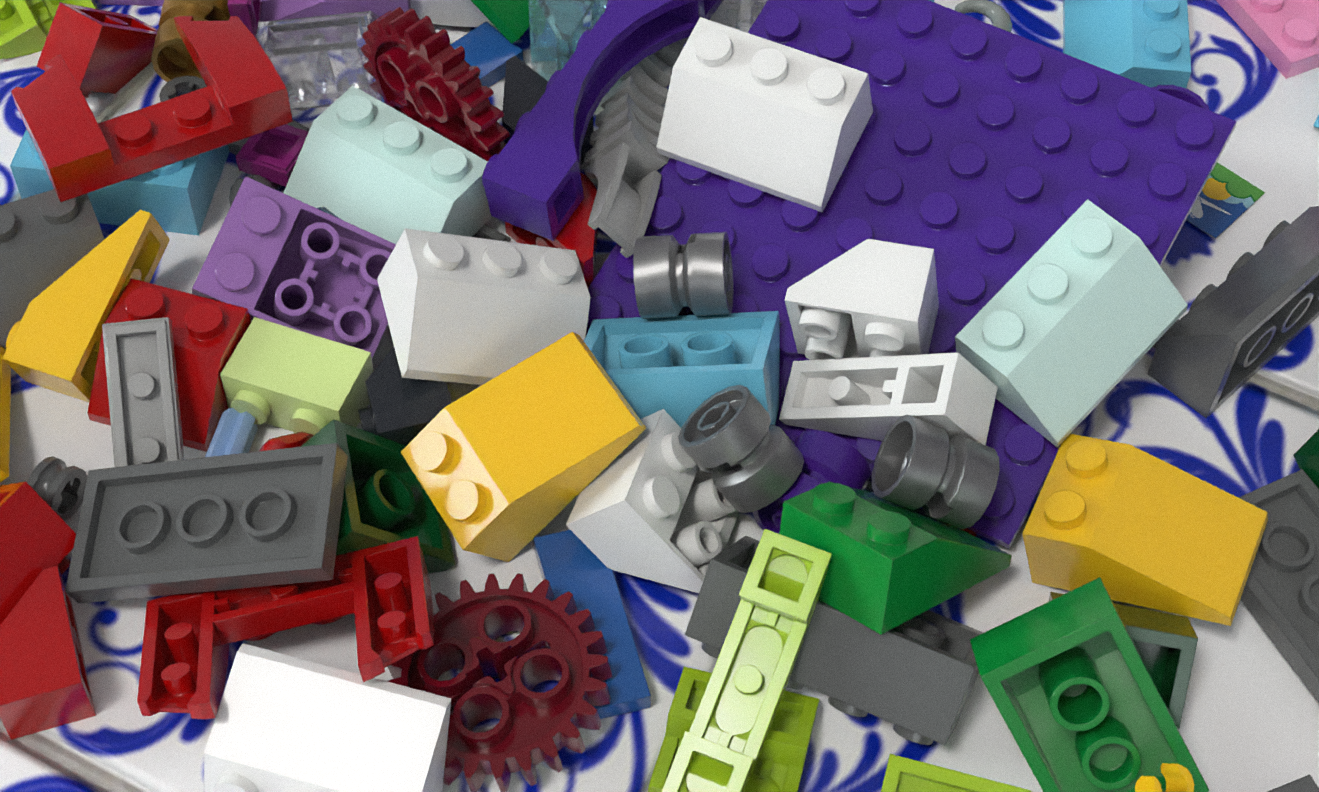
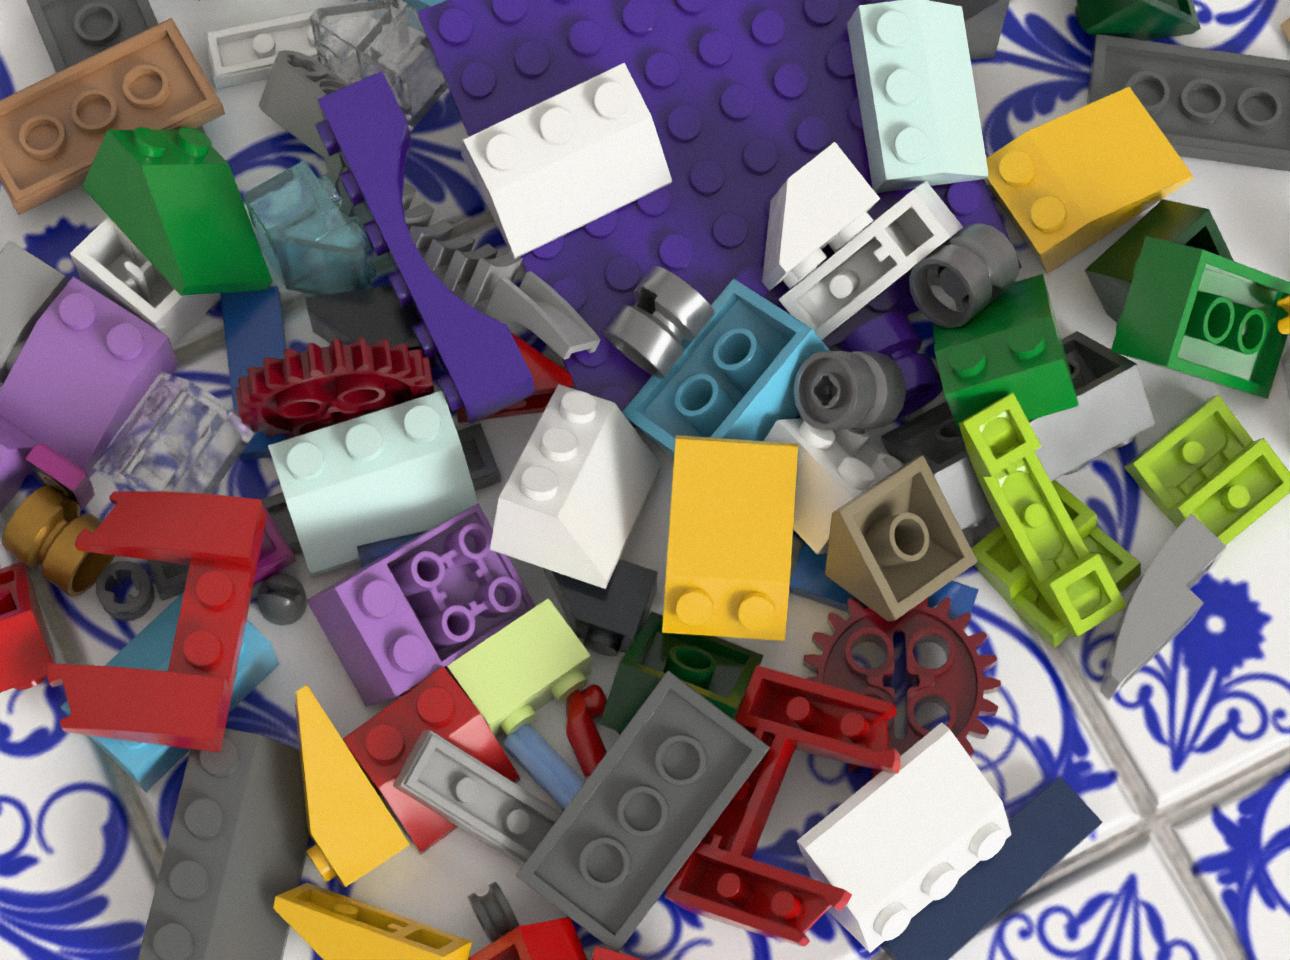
camera: 55 degrees left, 15 degrees up
none -> dark tan slope [825,455,978,622]

